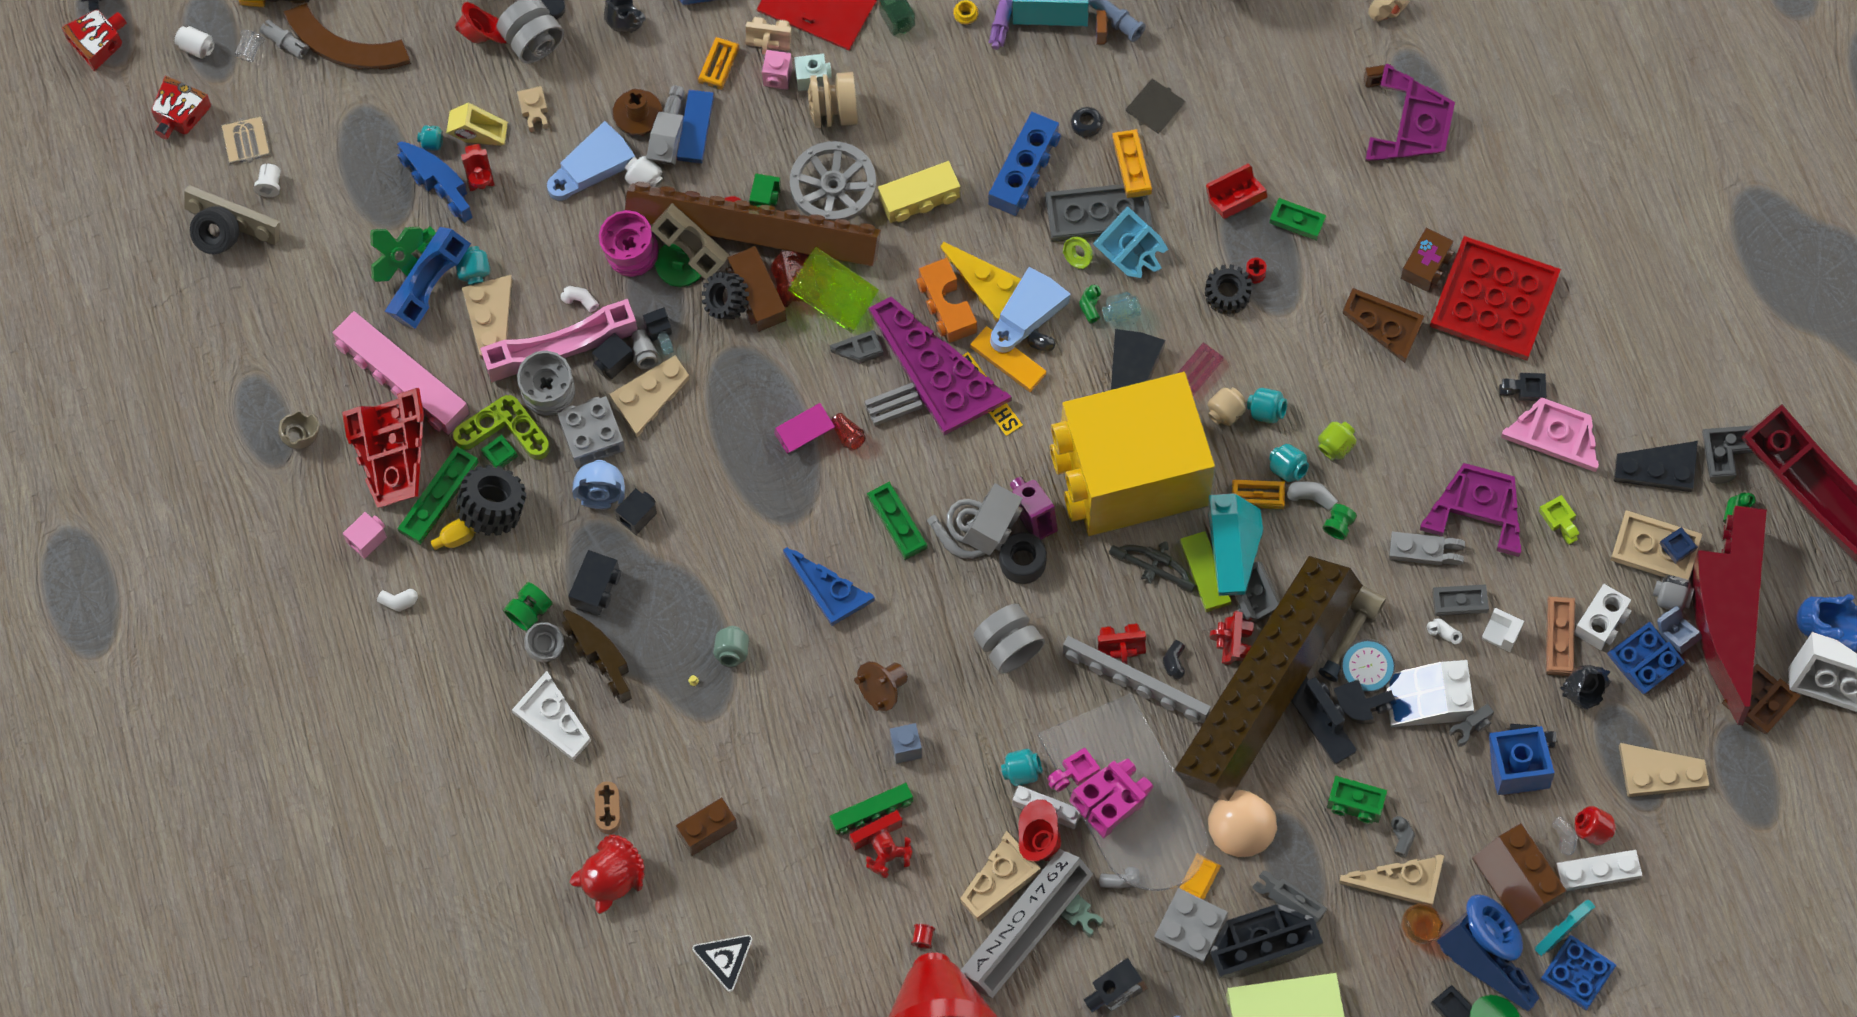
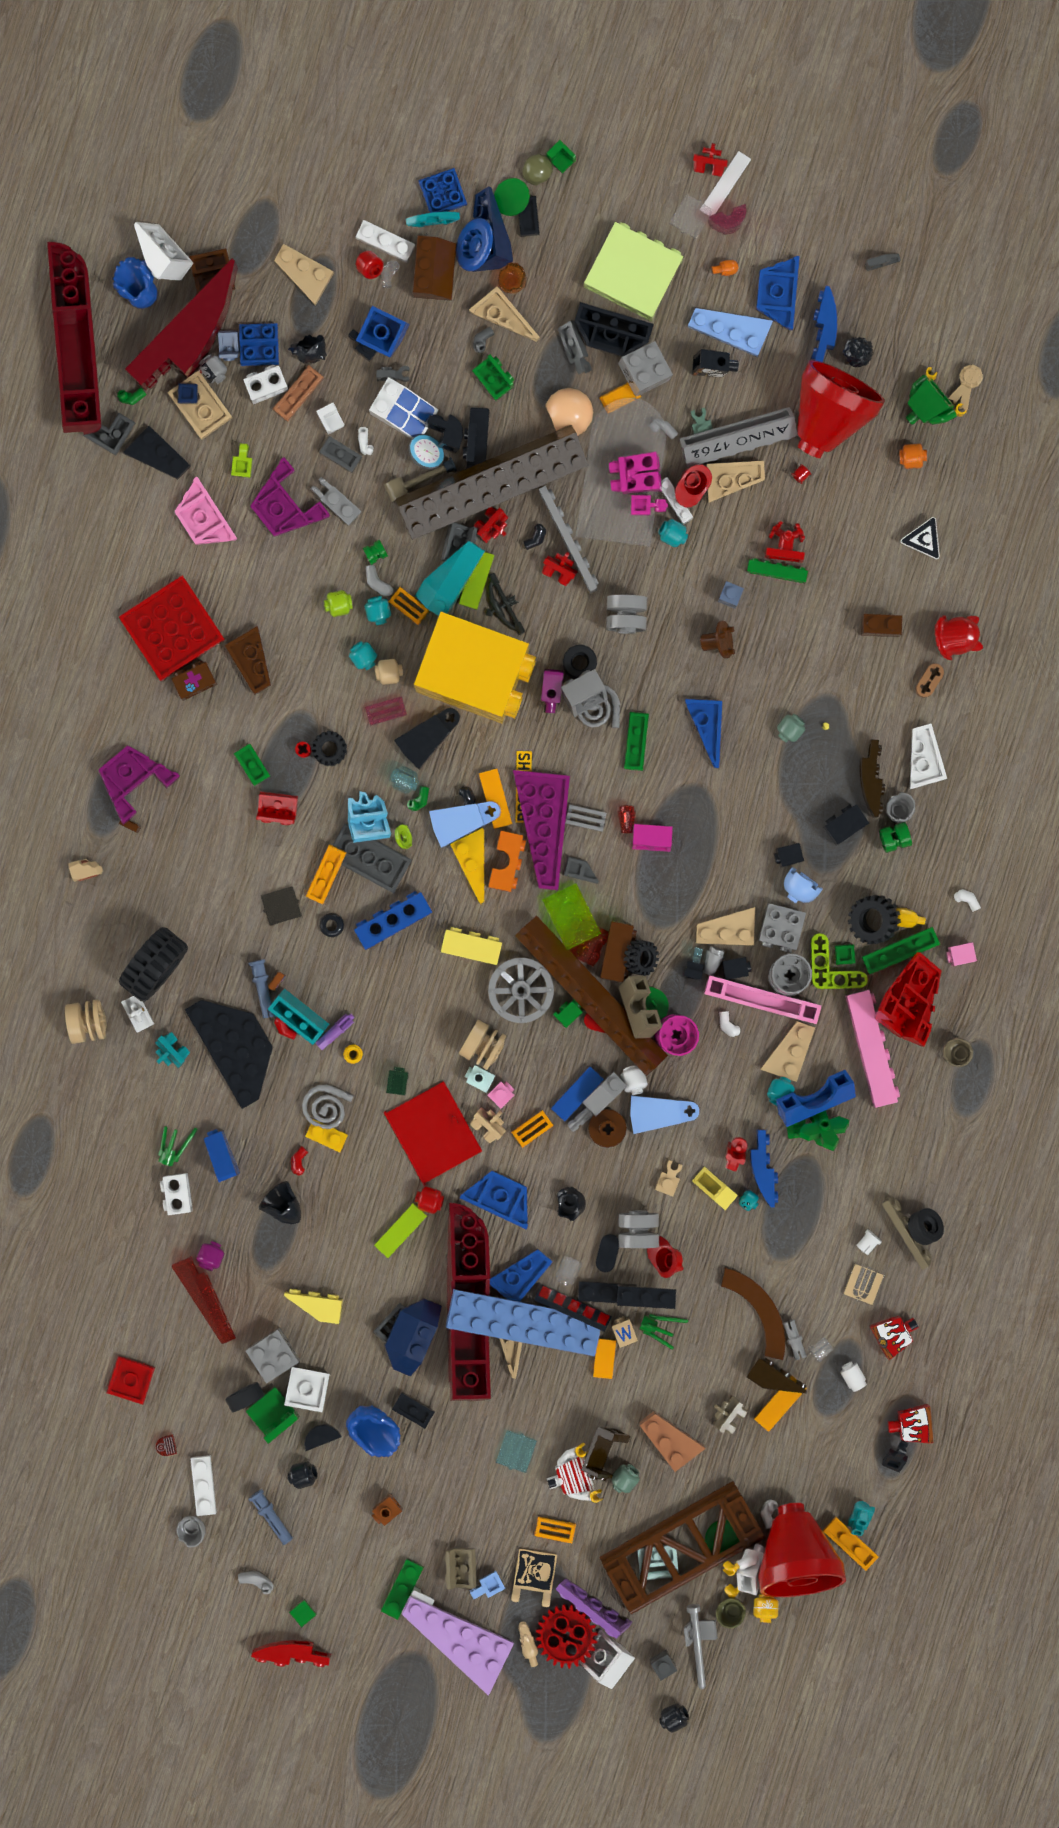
camera: 150 degrees left, 20 degrees up
black plate [1499,373,1547,401] -> none

